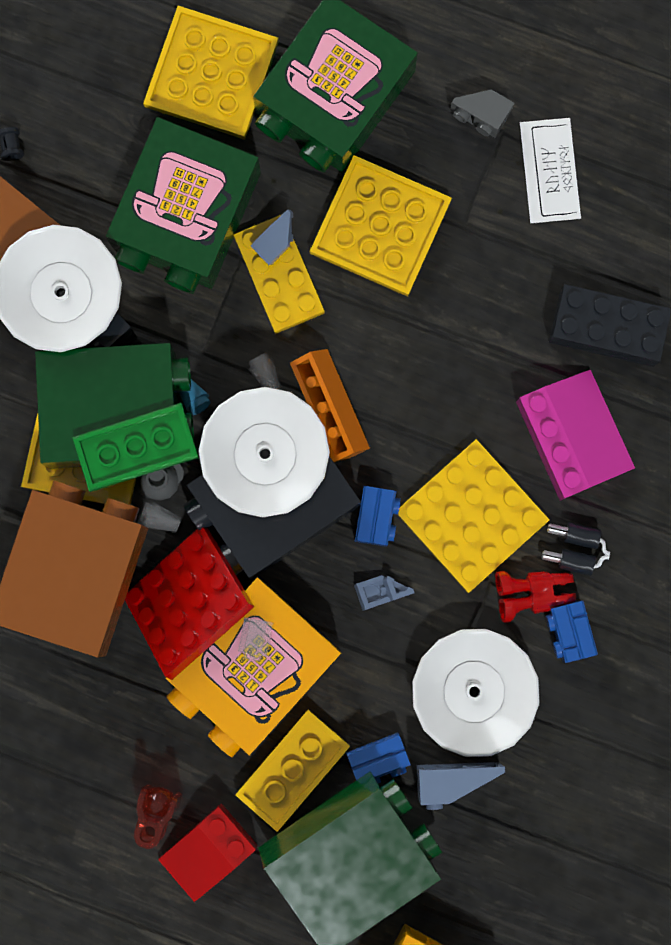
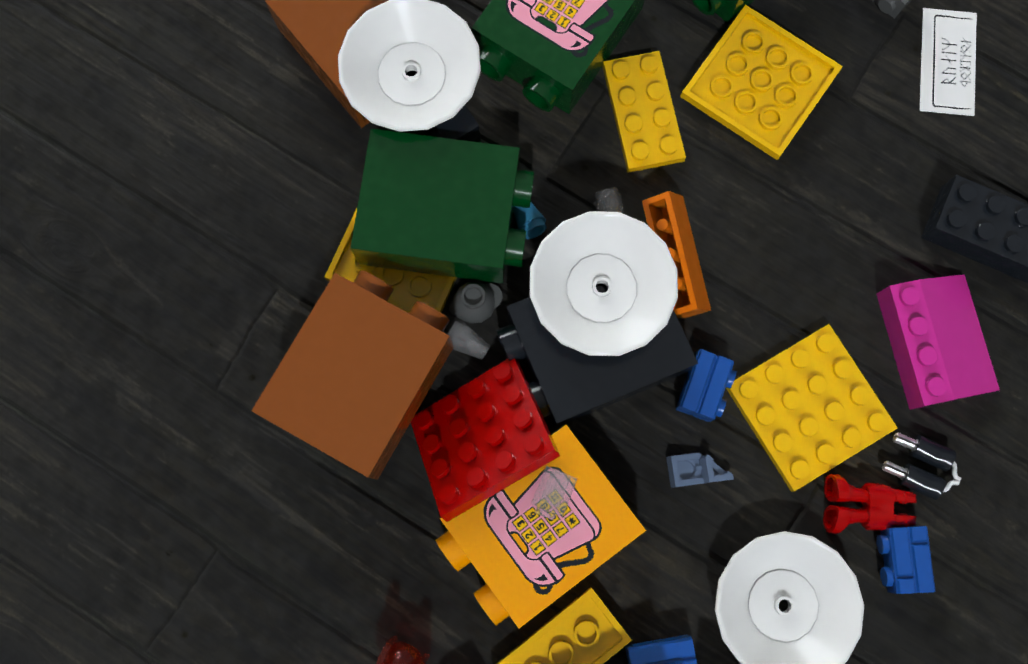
camera: 10 degrees right, 5 degrees down
green tile [72,403,199,492] -> none
sand blue slope [251,210,293,265] -> none

